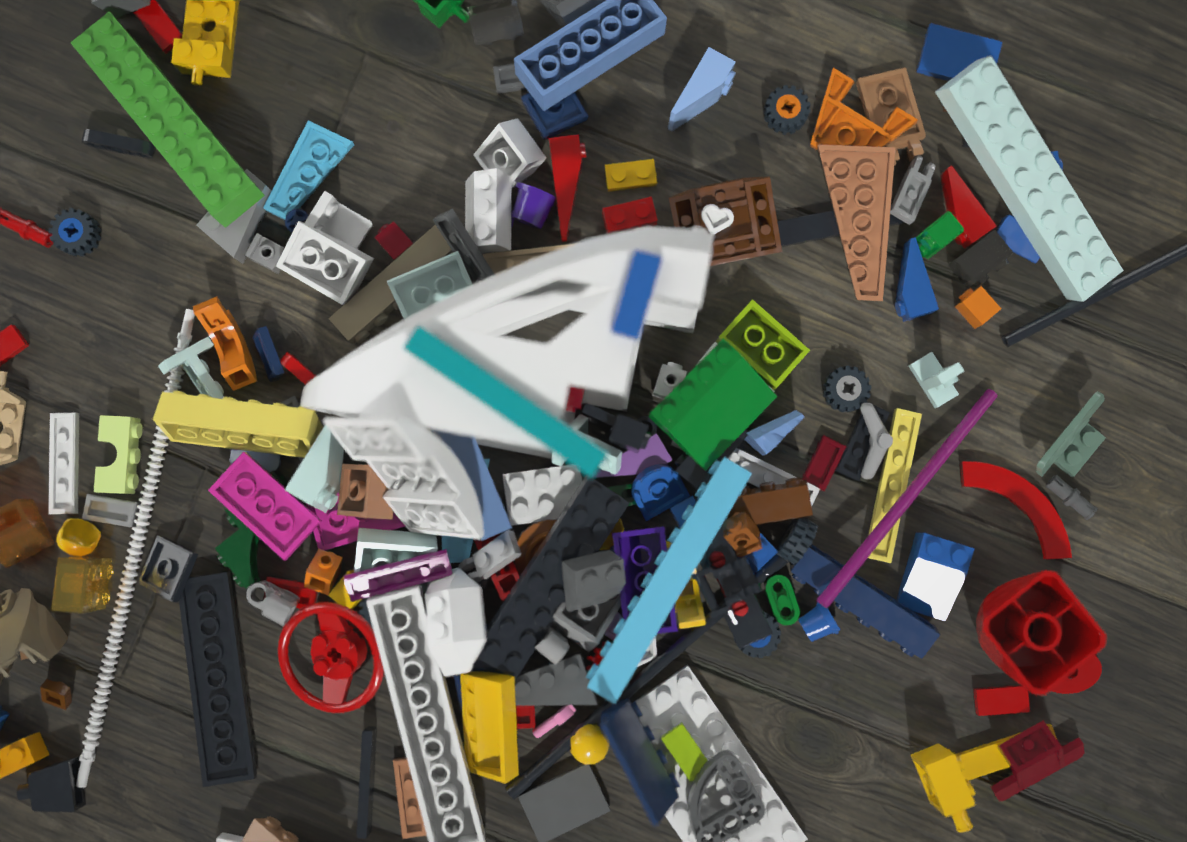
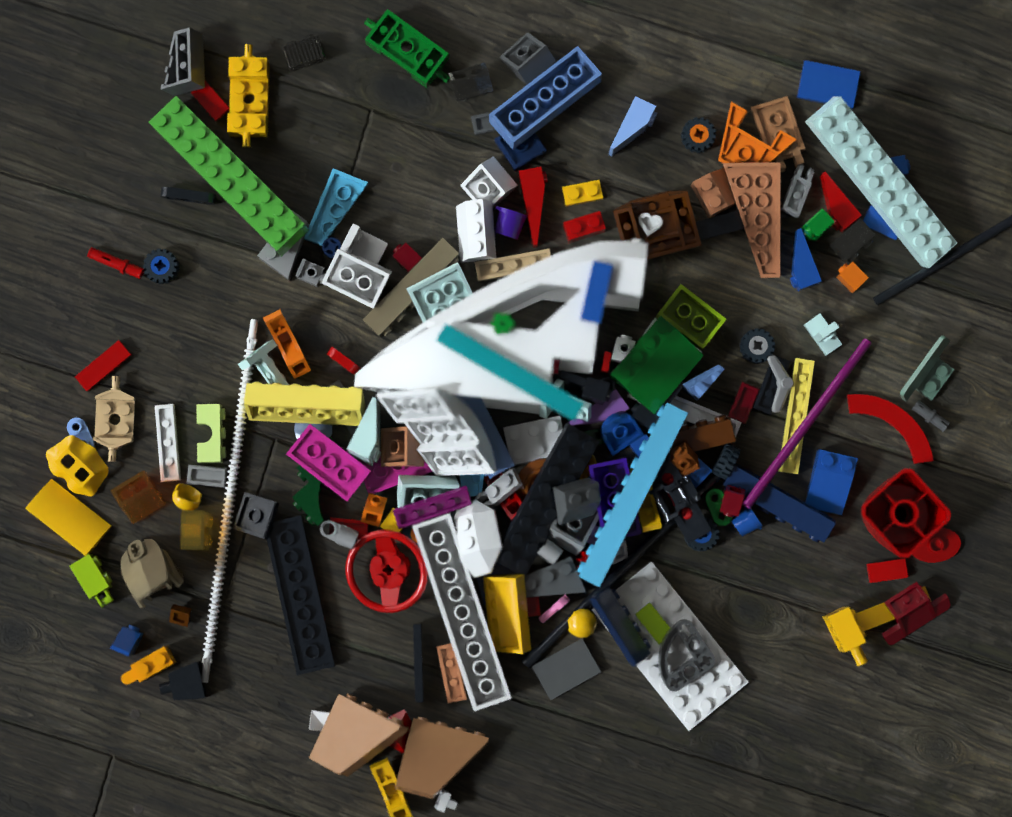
camera: 10 degrees left, 0 degrees up
dark blue tile [252,326,284,382] -> none
dark grey tile [432,209,495,284] -> none
none -> green plant [491,313,514,335]
none -> red tile [601,351,612,373]
none -> nougat slope [691,168,736,218]
none -> dark red brick [720,484,746,517]

